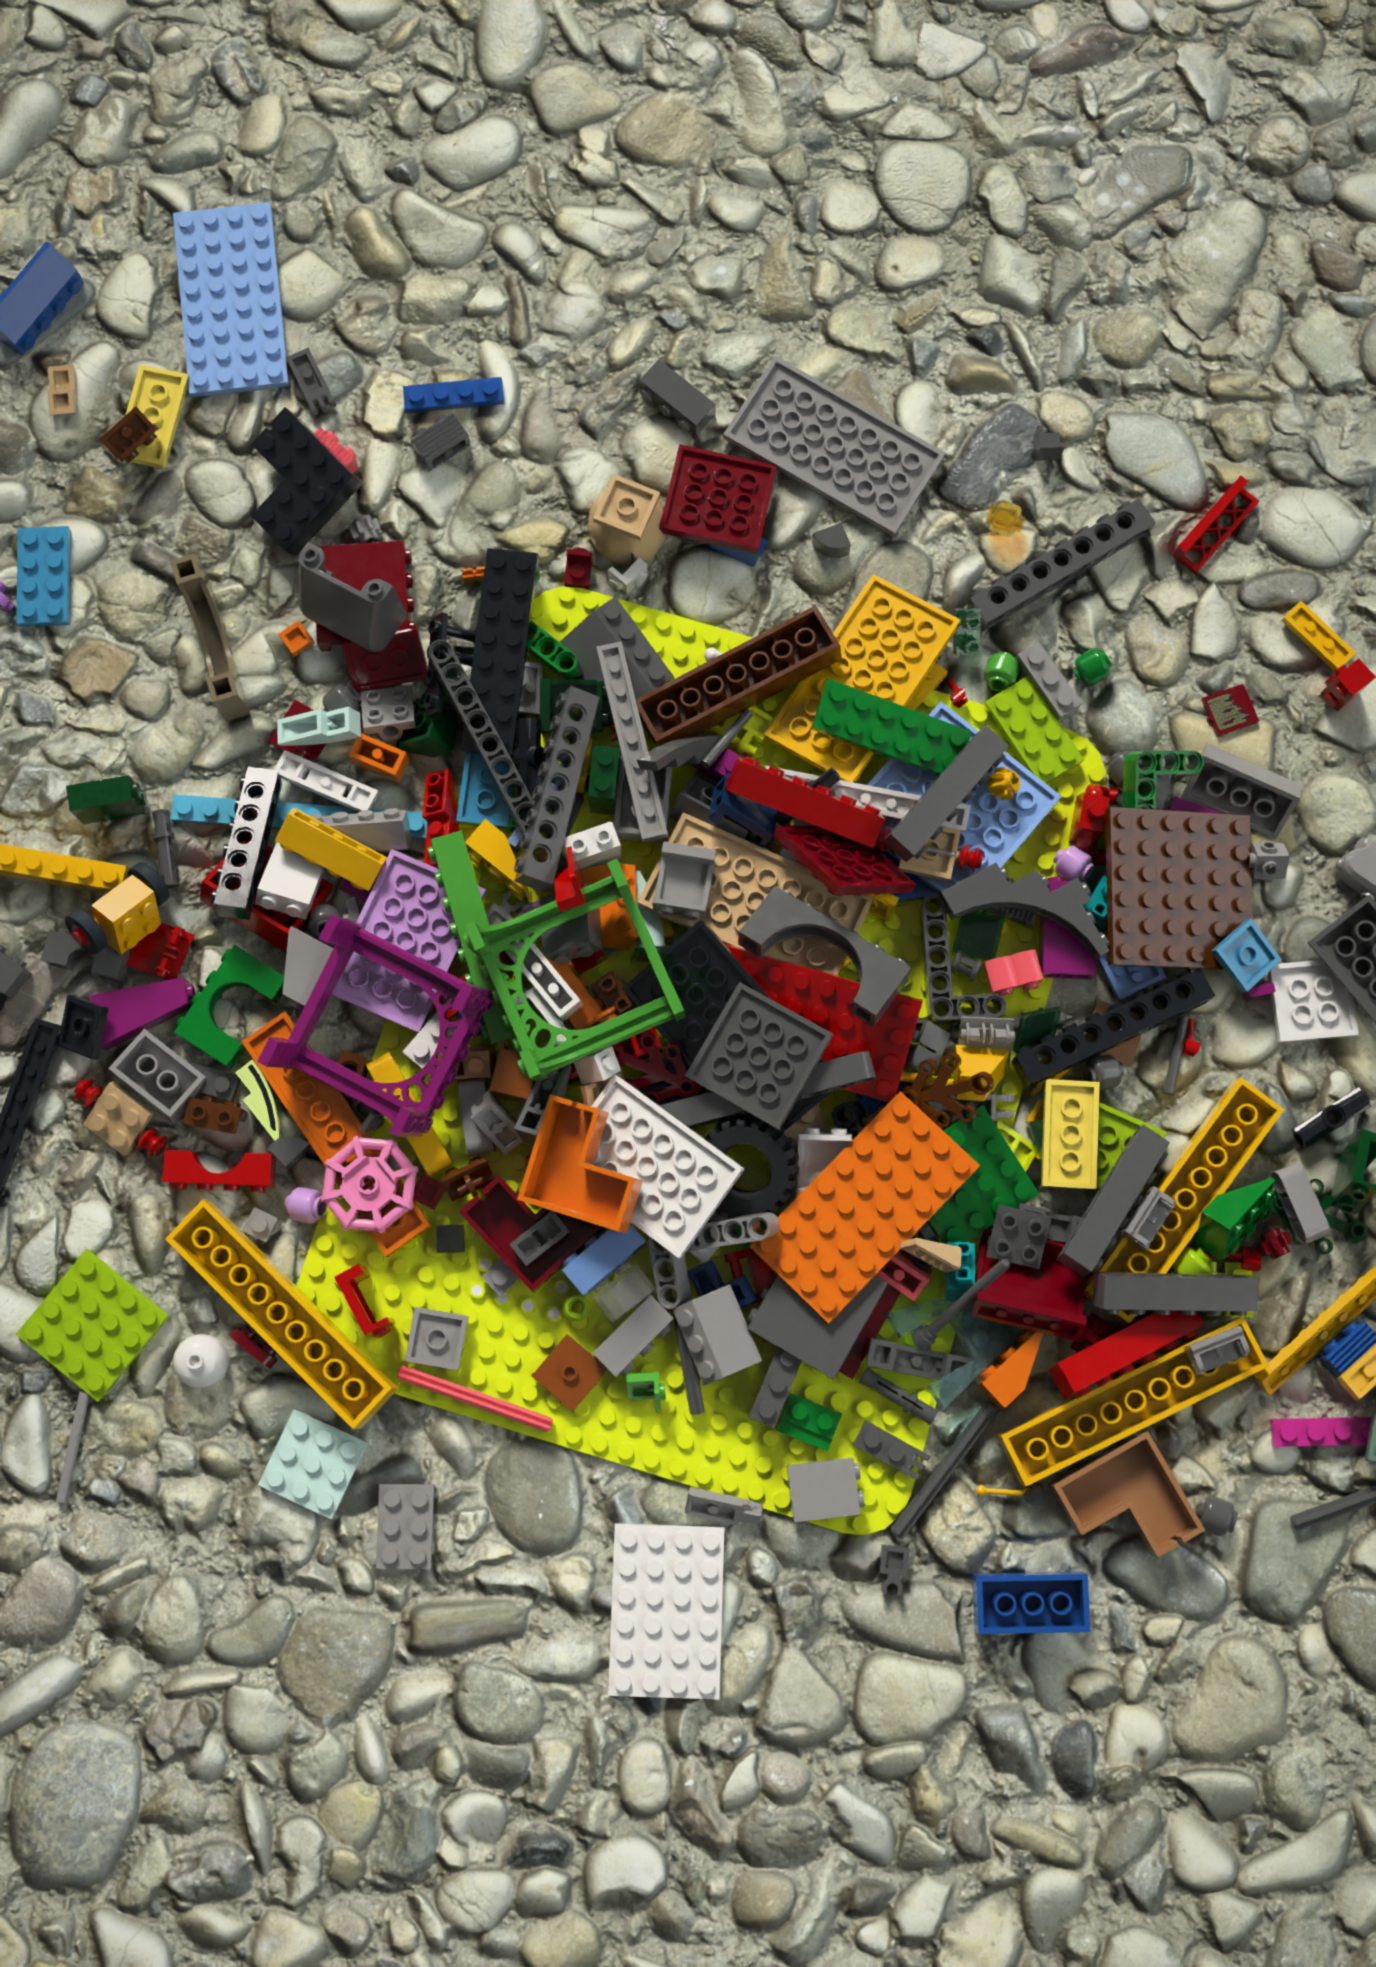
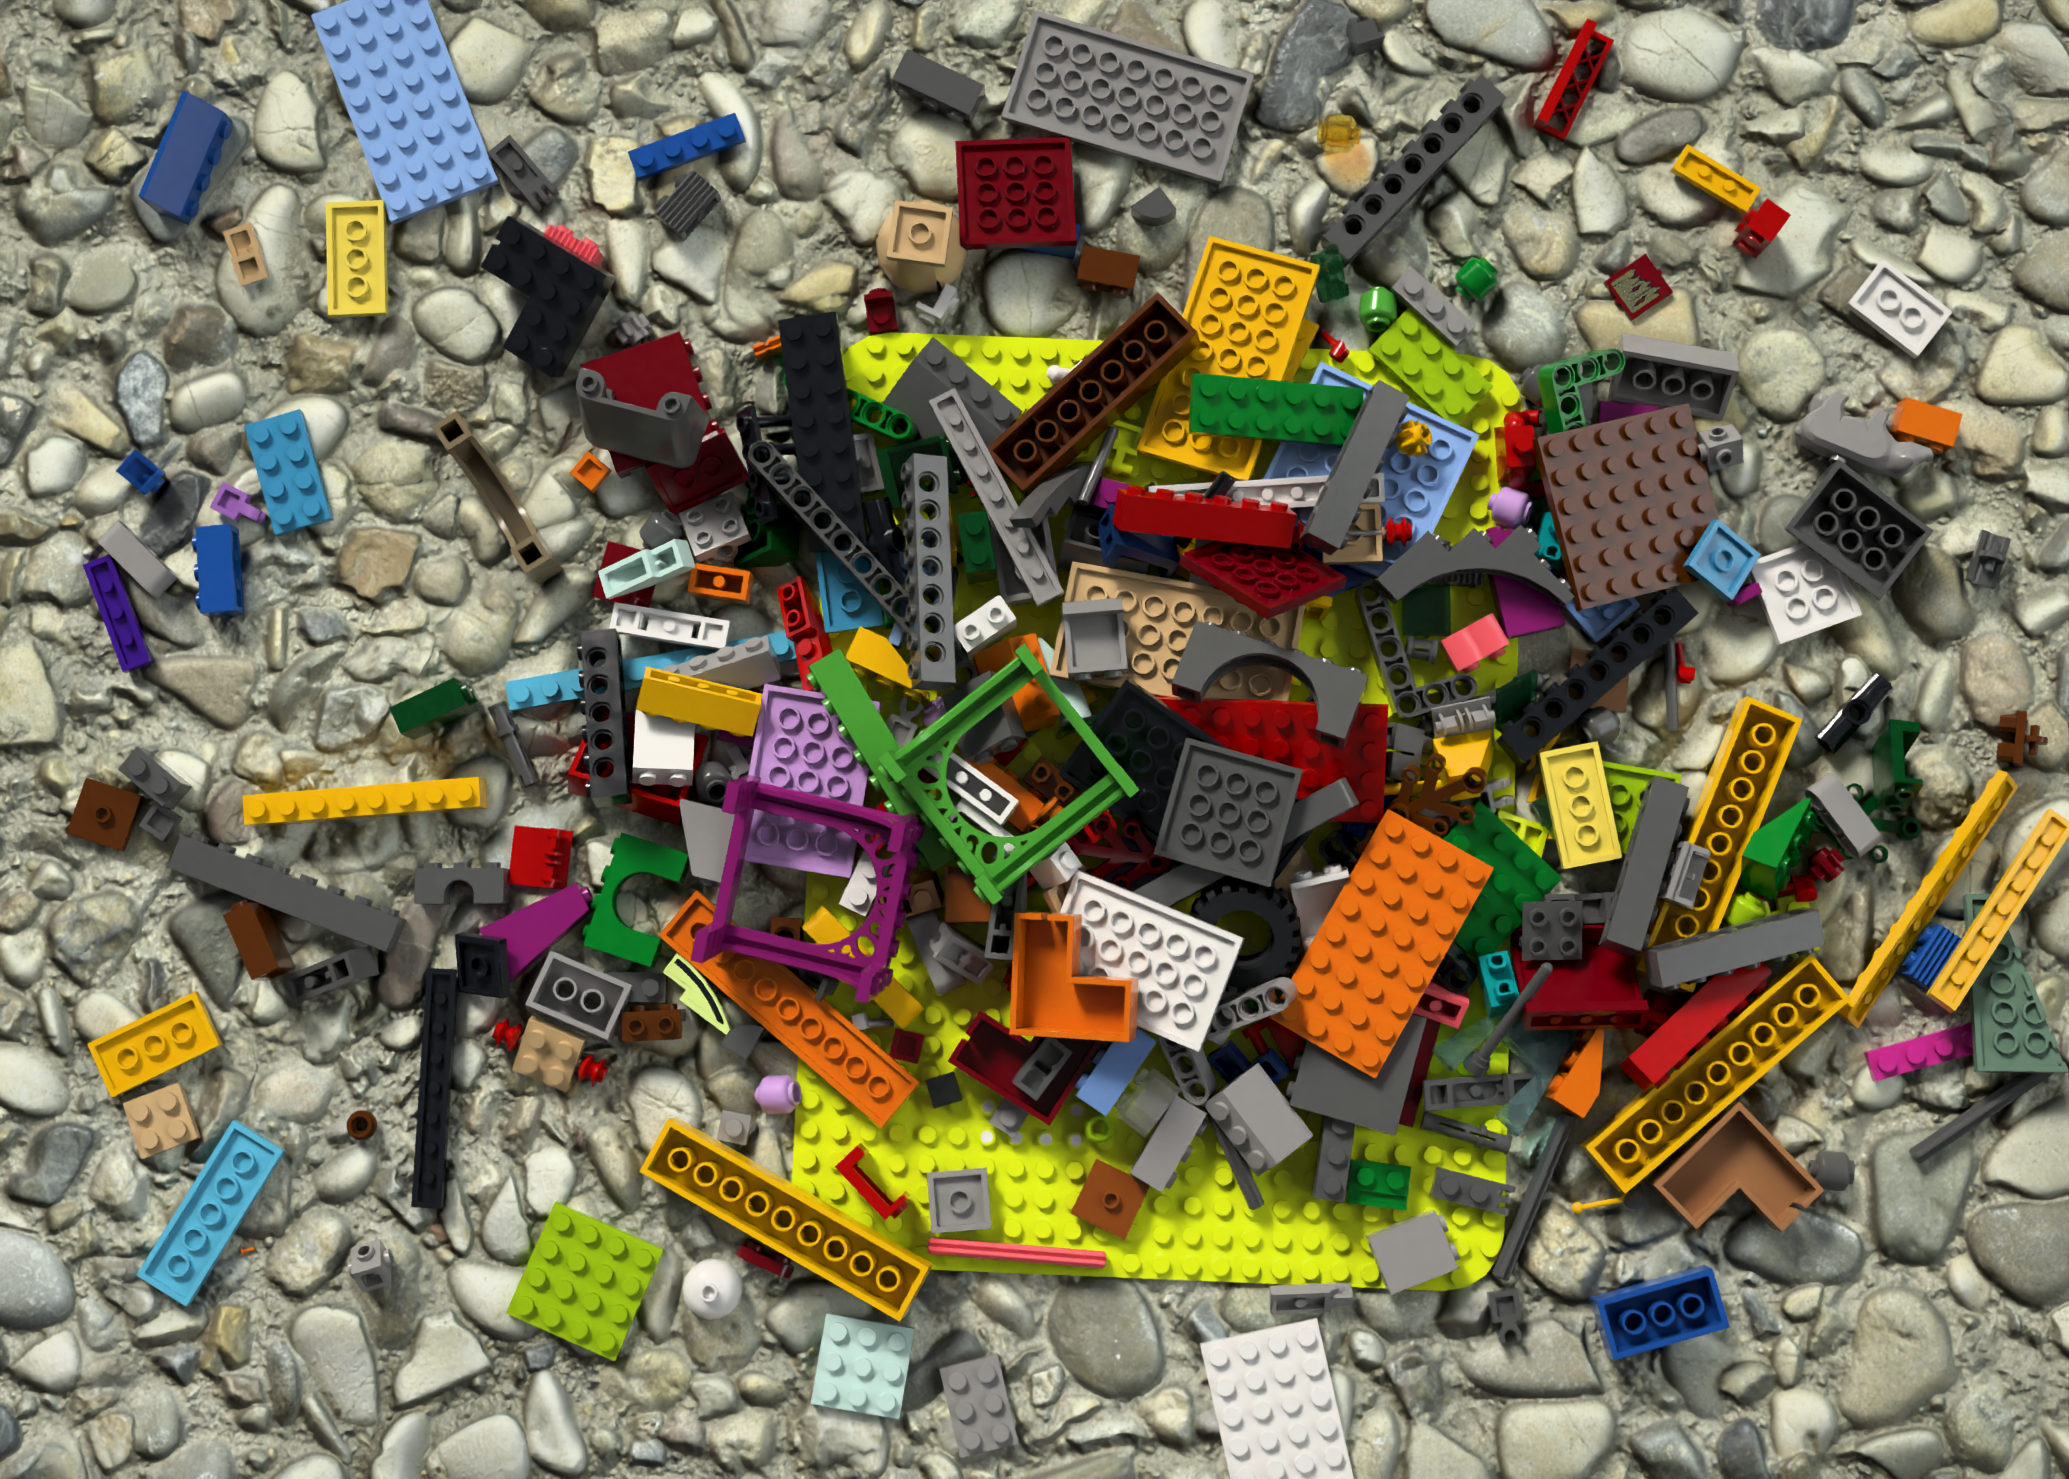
camera: 10 degrees left, 5 degrees up
light grey bar [56,1392,90,1503] -> none
yellow brick [65,862,170,955] -> none
reddish brown bracket [98,406,159,464] -> none
red arch [162,1150,277,1193] -> none
bright pink plate [320,1135,419,1234] -> none
reddish brown hips [441,1156,495,1202] -> none
red panel [554,846,586,912] -> none
bright green bracket [626,1372,666,1411] -> none
tan slope [900,1238,962,1272] -> none
light grey hinge [1184,1326,1250,1375] -> none
none -> reddish brown brick [1076,245,1140,299]

